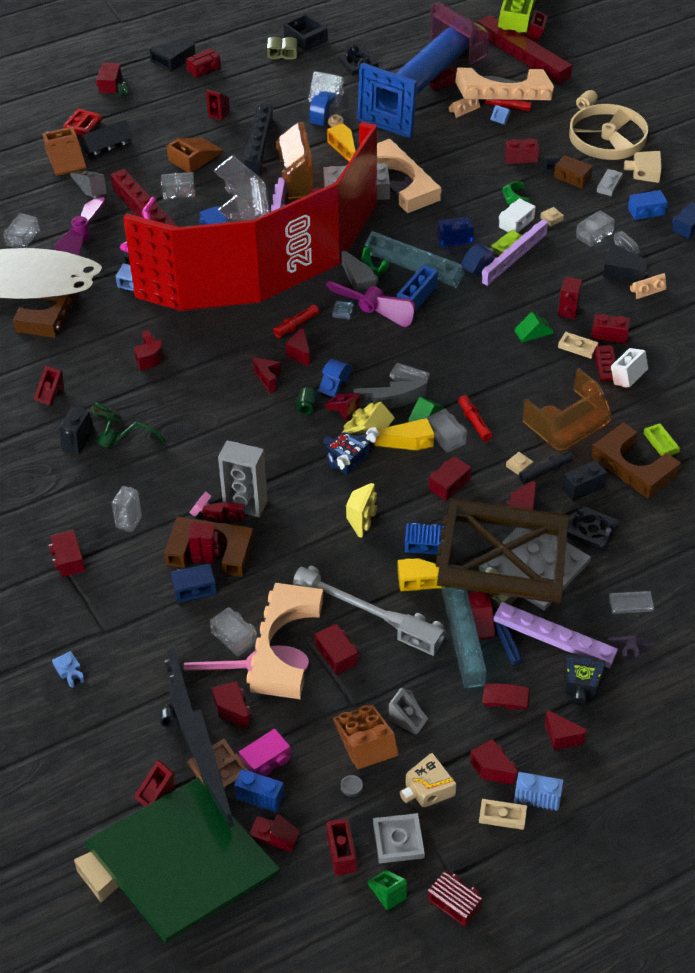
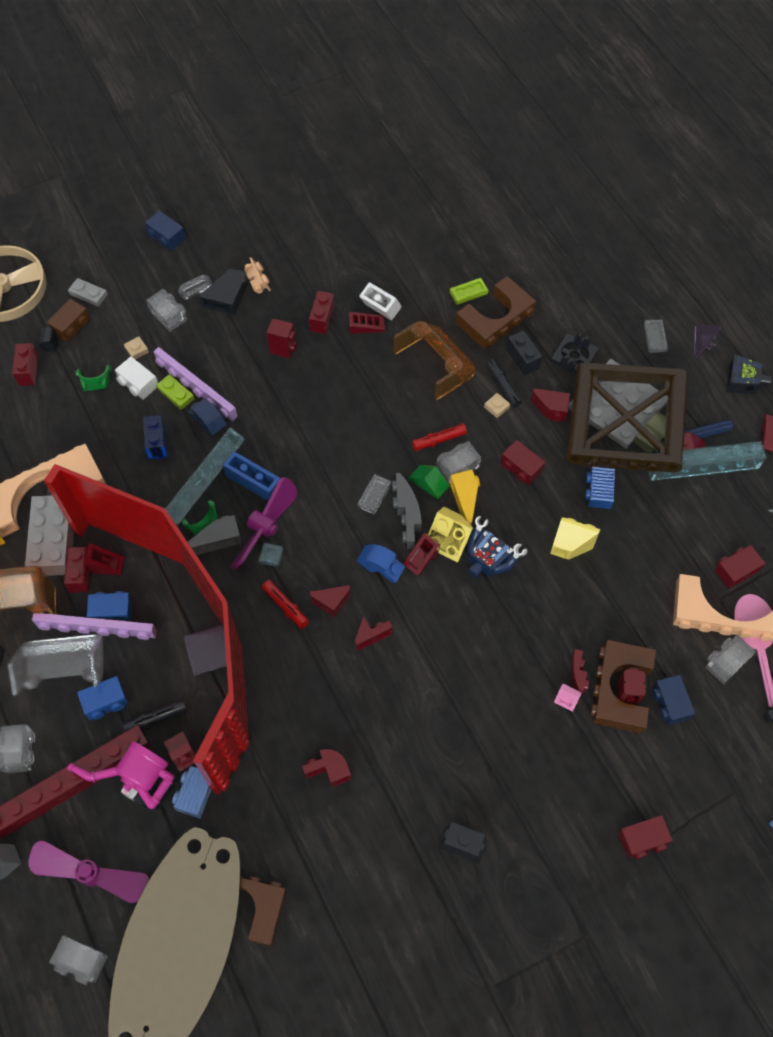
camera: 90 degrees left, 15 degrees up
dark red slope [34,365,64,406] -> none
dark green plant [91,401,165,450] -> none
clear brick [111,486,142,532] -> none
light grey brick [218,440,268,518] -> none
light grey bar [293,566,446,656] -> none
dark green brick [297,387,317,415] -> none
yellow slope [398,559,448,591] -> none
lavender plate [493,602,618,668] -> none
green slope [514,312,554,342] -> none
tan plate [558,332,598,358] -> none
tan torso [624,151,661,183] -> none
blue brick [628,190,668,220] -> none

